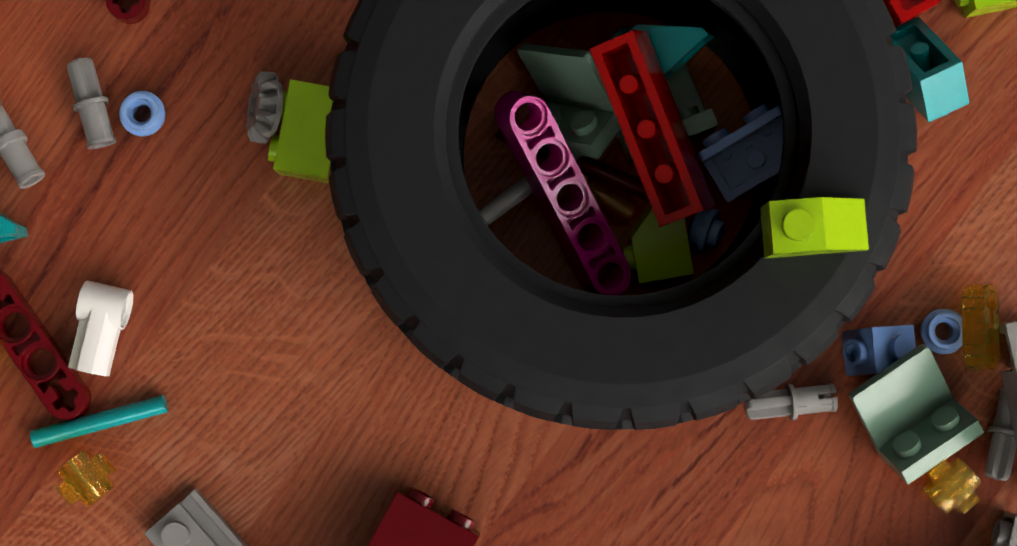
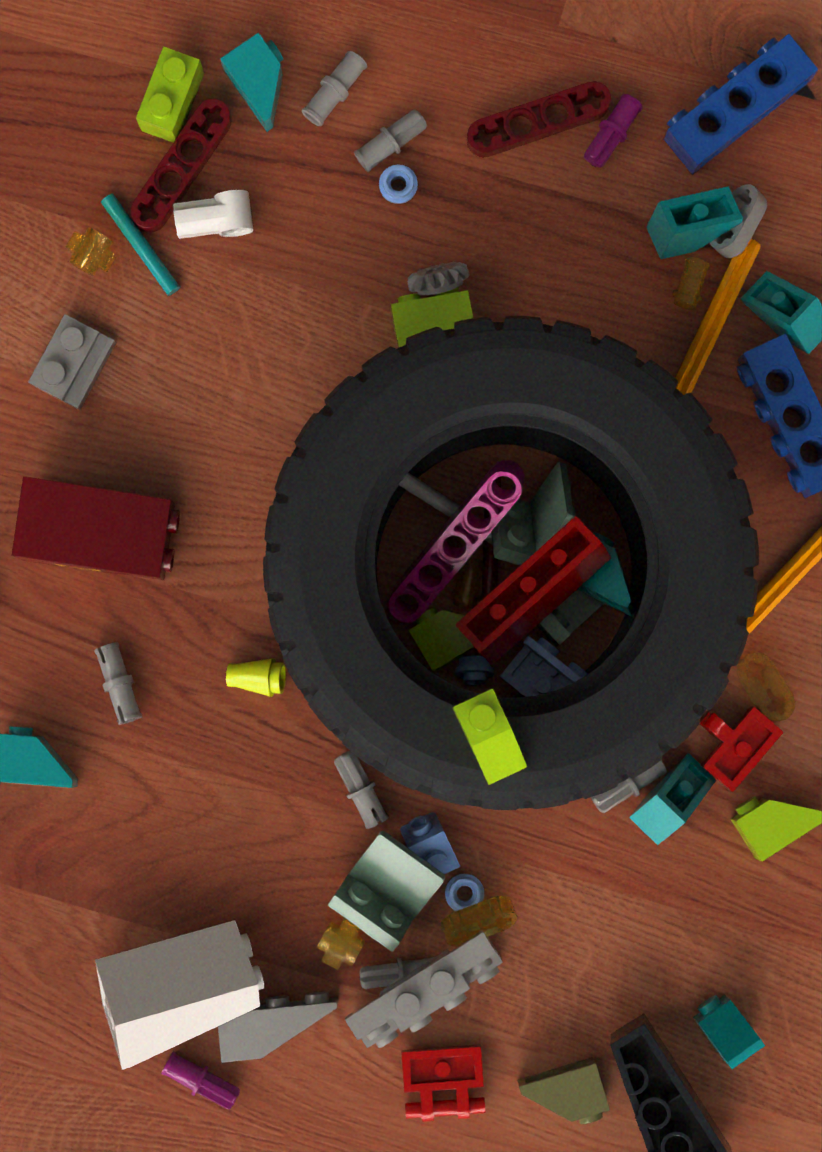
camera: 65 degrees right, 0 degrees up
none -> neon yellow cone [226,658,286,697]

